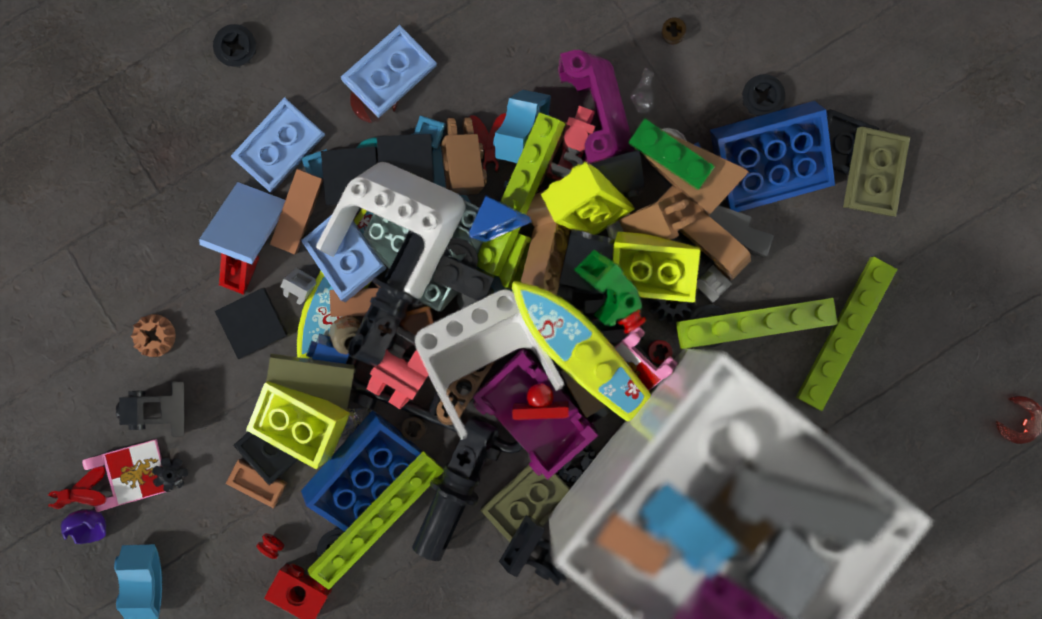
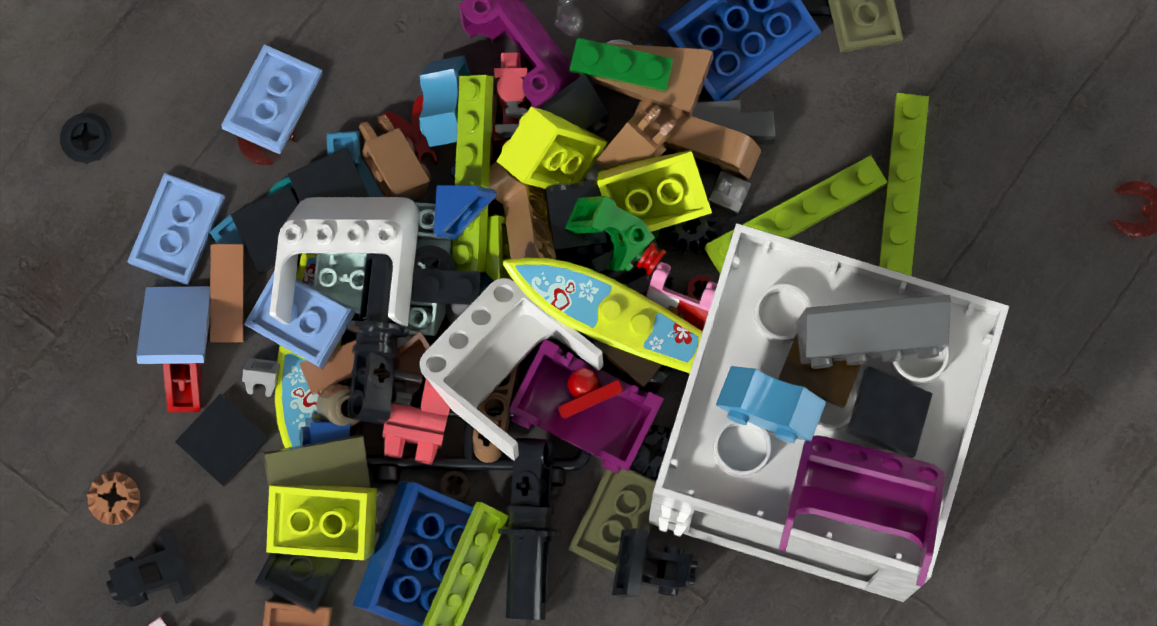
camera: 20 degrees left, 10 degrees down
nougat tile [596,512,672,579] -> none

